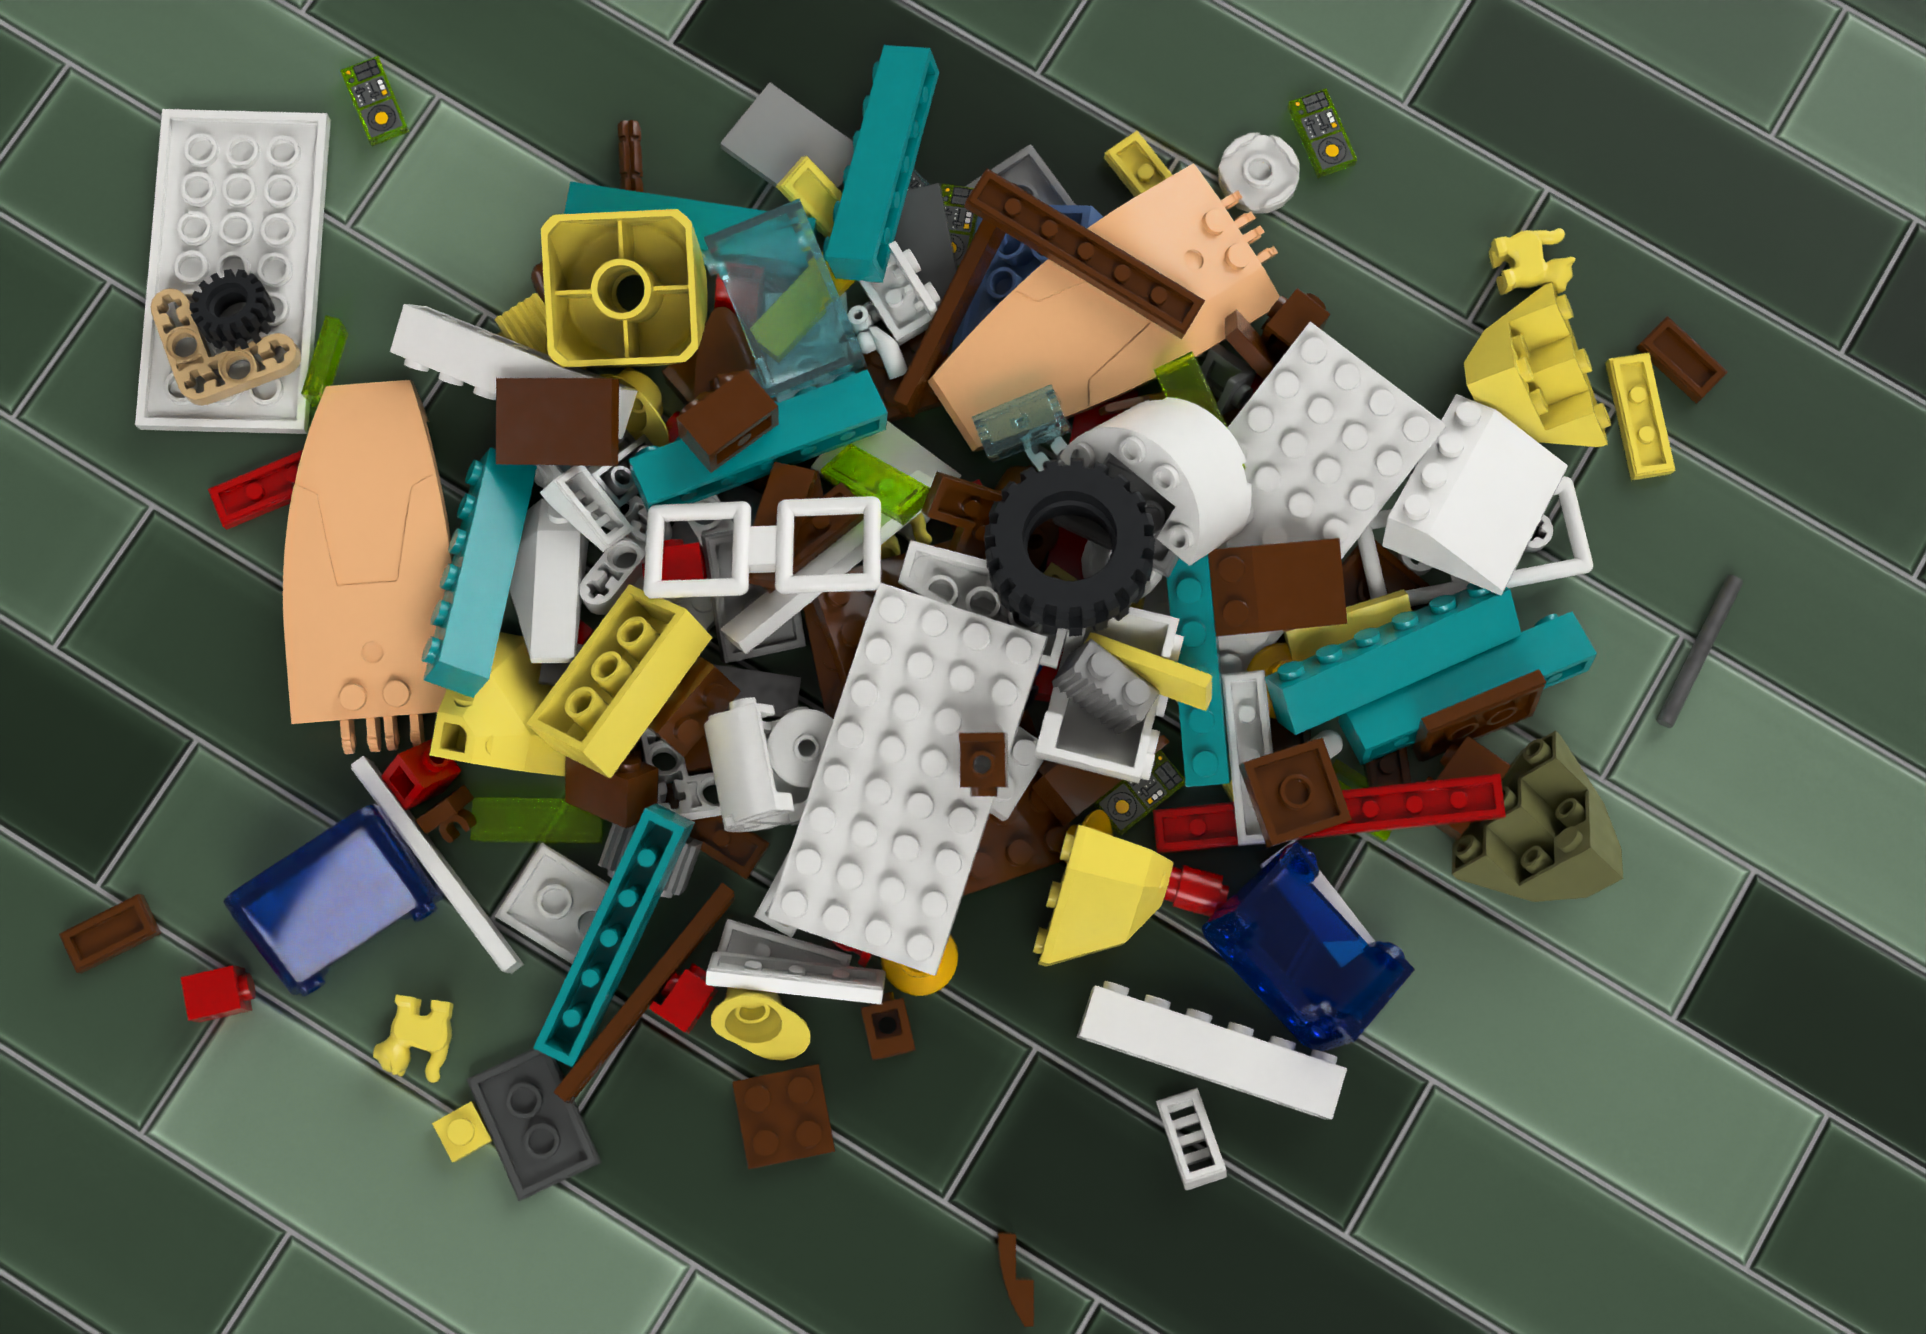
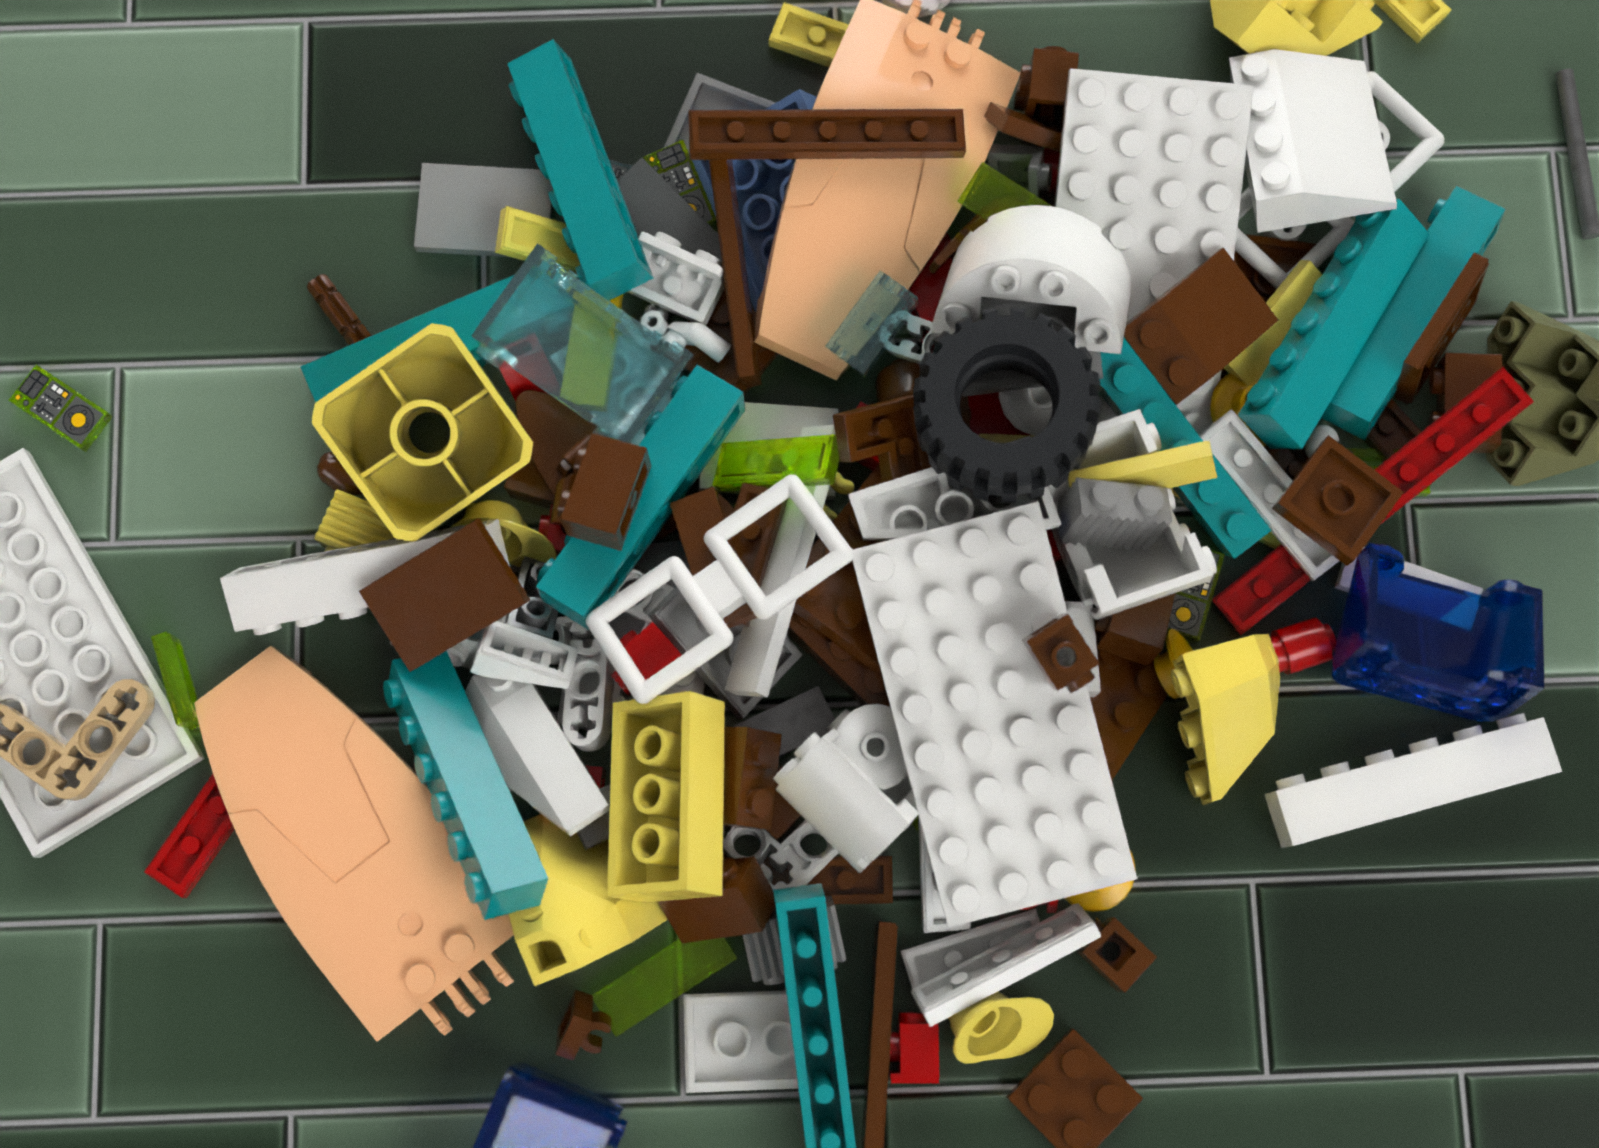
camera: 30 degrees left, 0 degrees up
black tyre [189,269,276,351] -> none
white tile [351,756,524,974] -> none
red brick [381,738,461,811] -> none
reddish brown slope [997,1232,1034,1327] -> none
white slope [1156,1088,1227,1190] -> none

